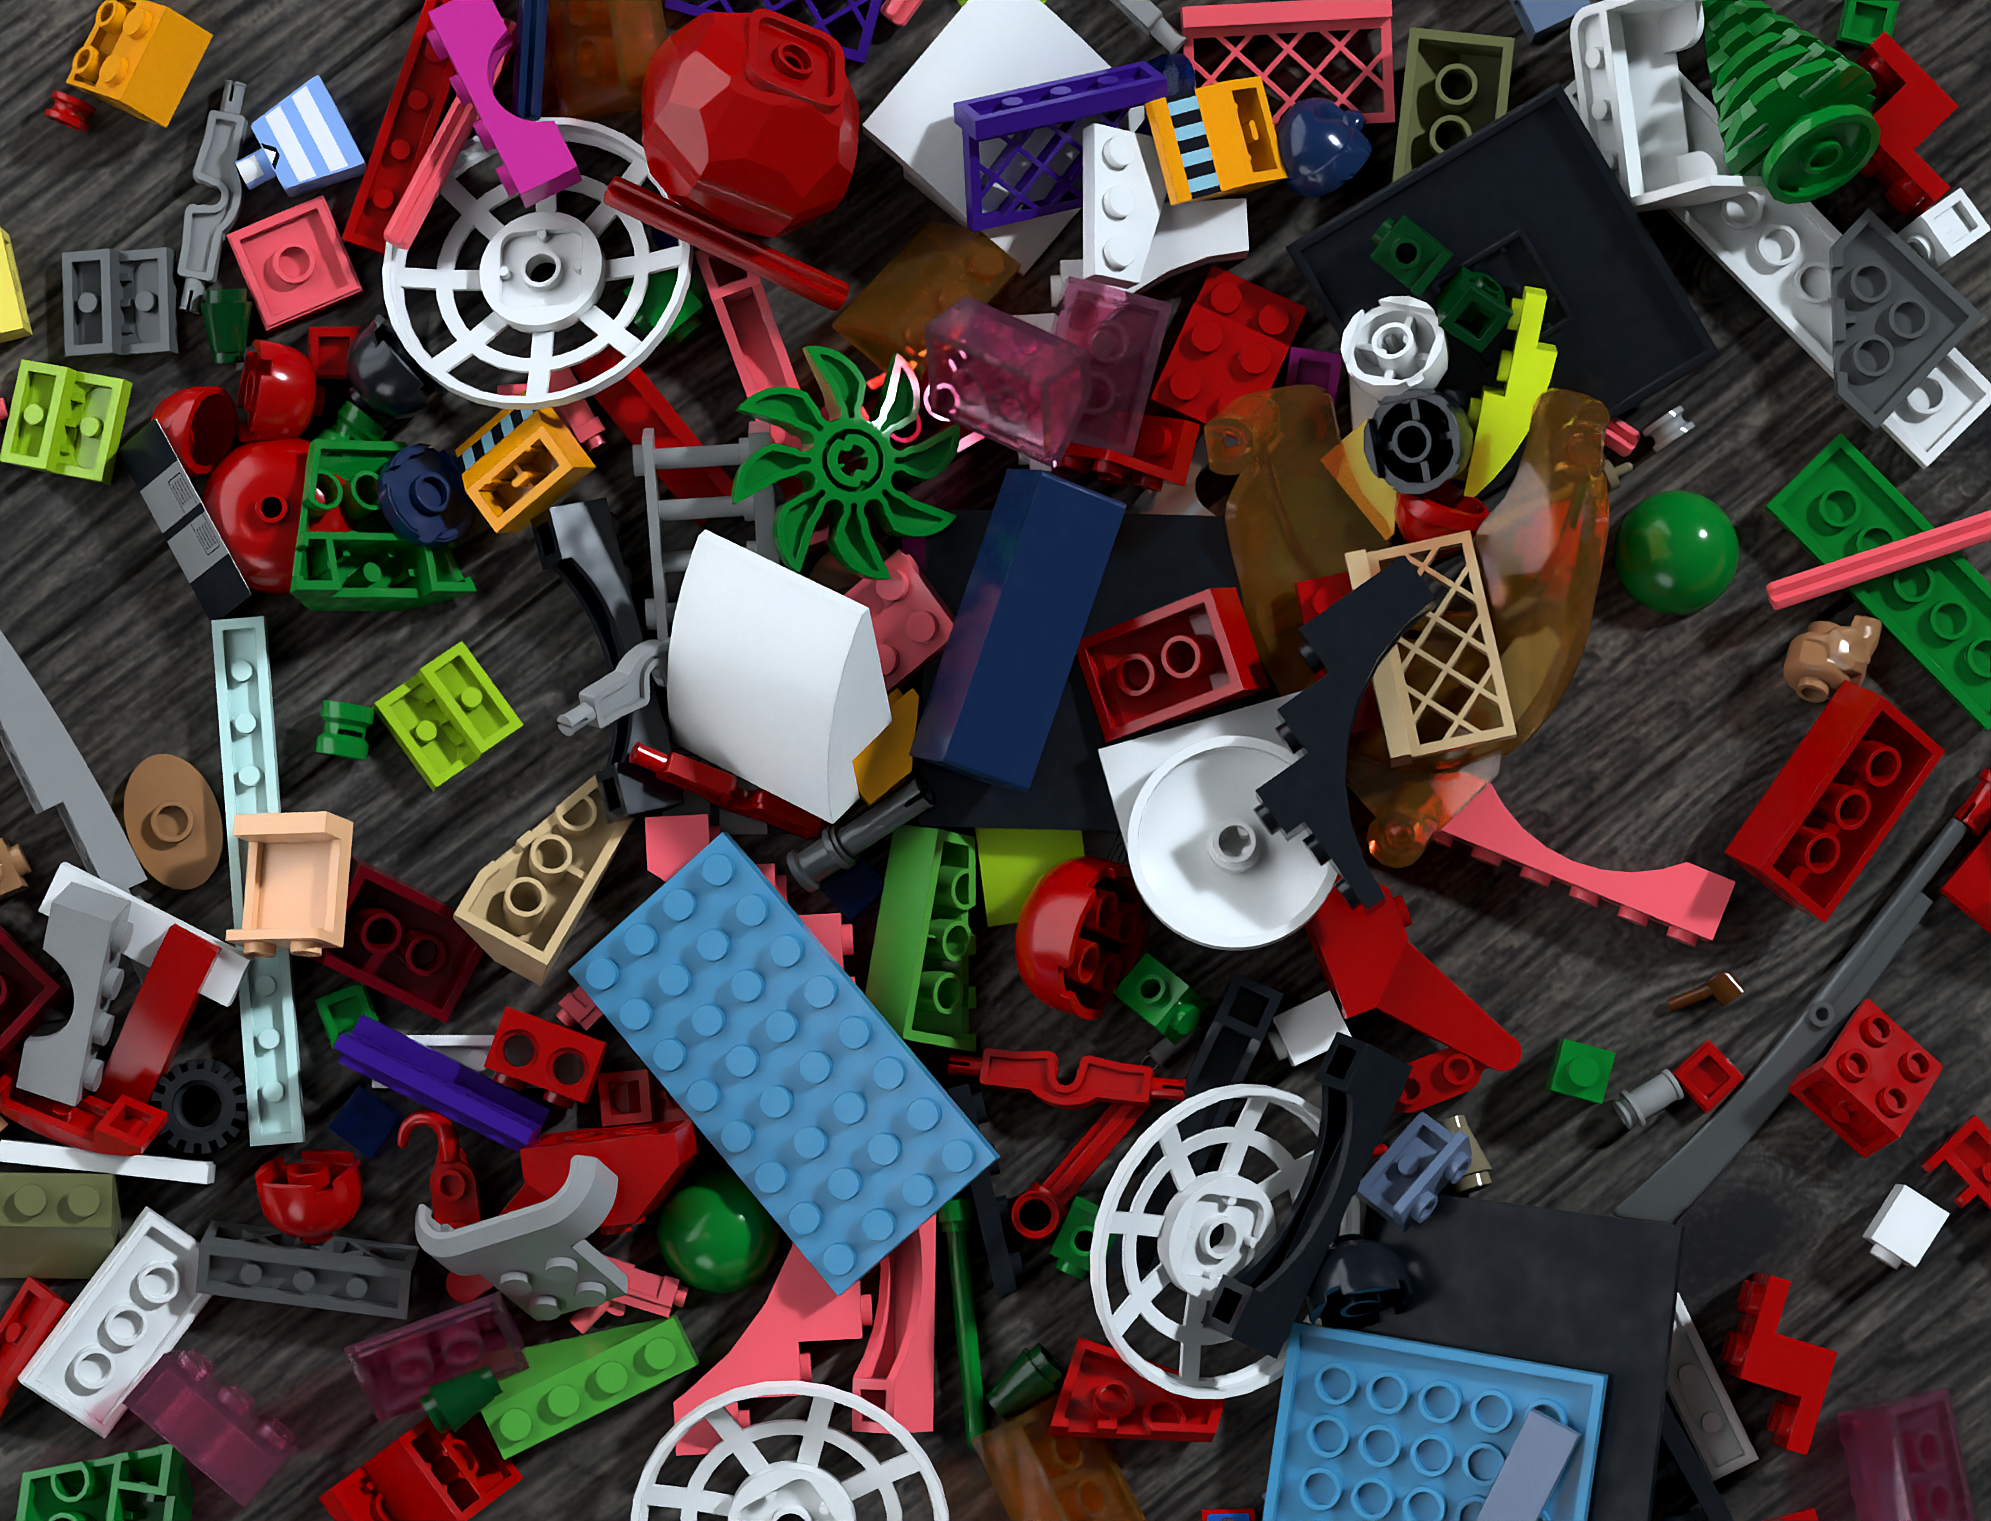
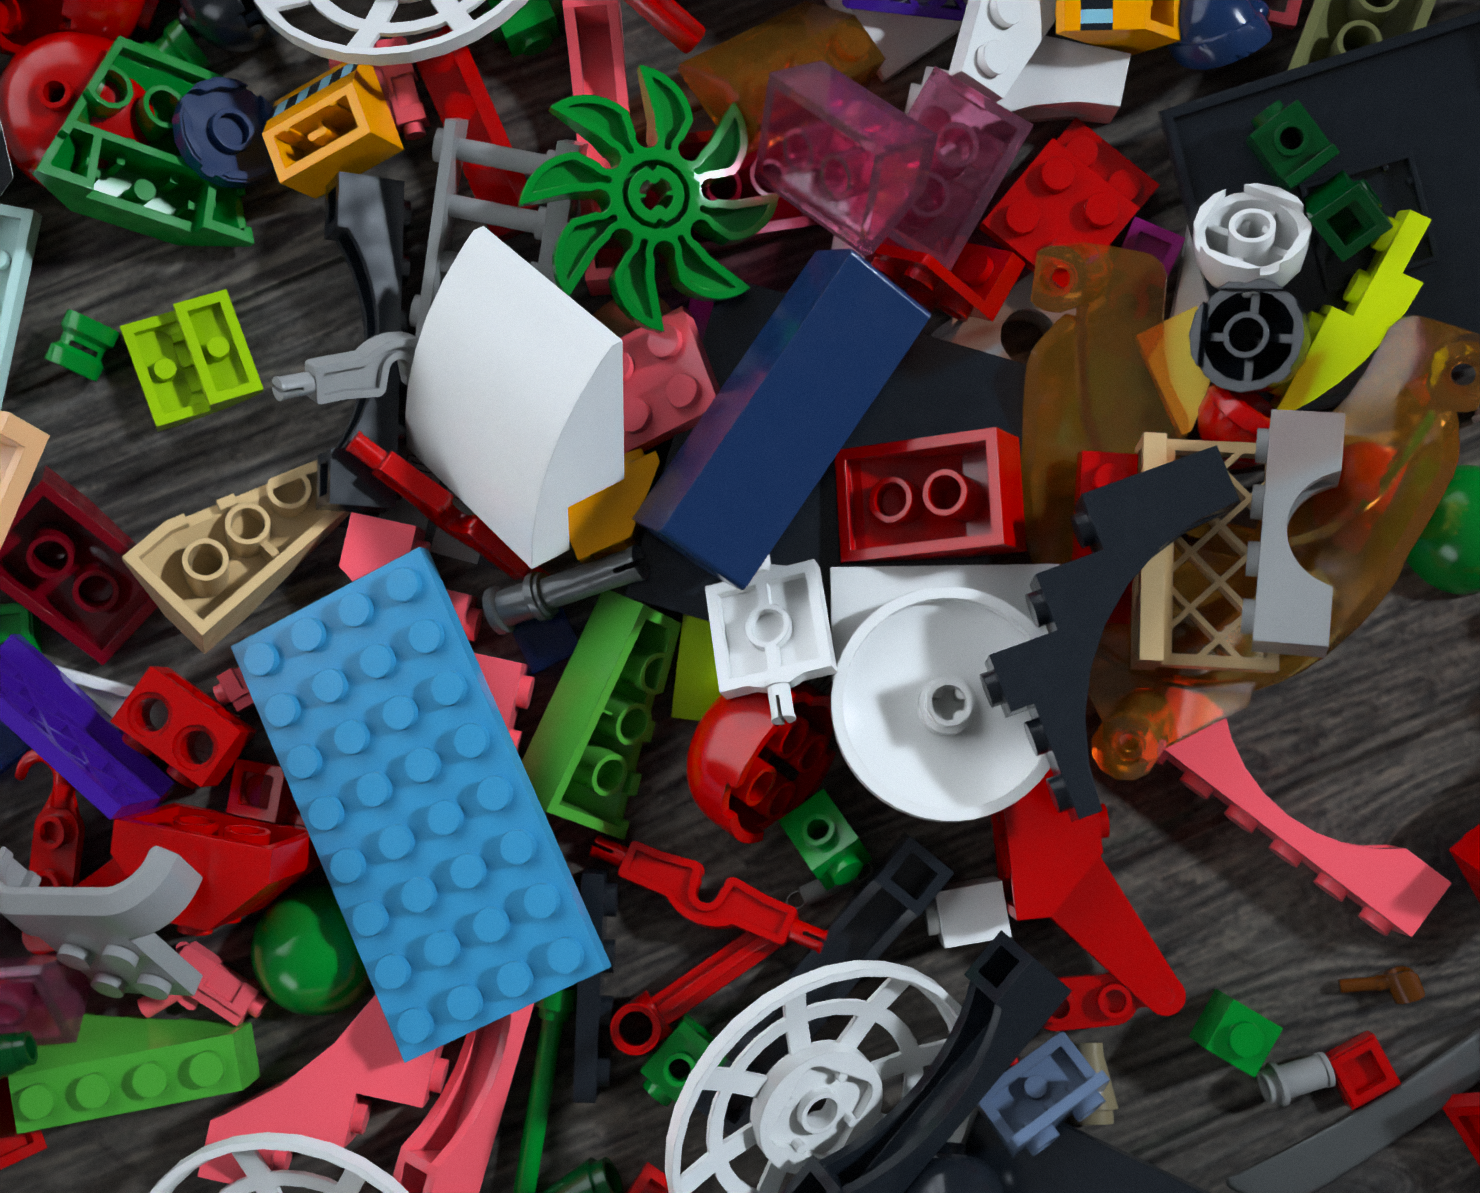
camera: 25 degrees right, 0 degrees up
none -> white plate [705,554,838,725]
none -> light grey arch [1241,409,1346,658]

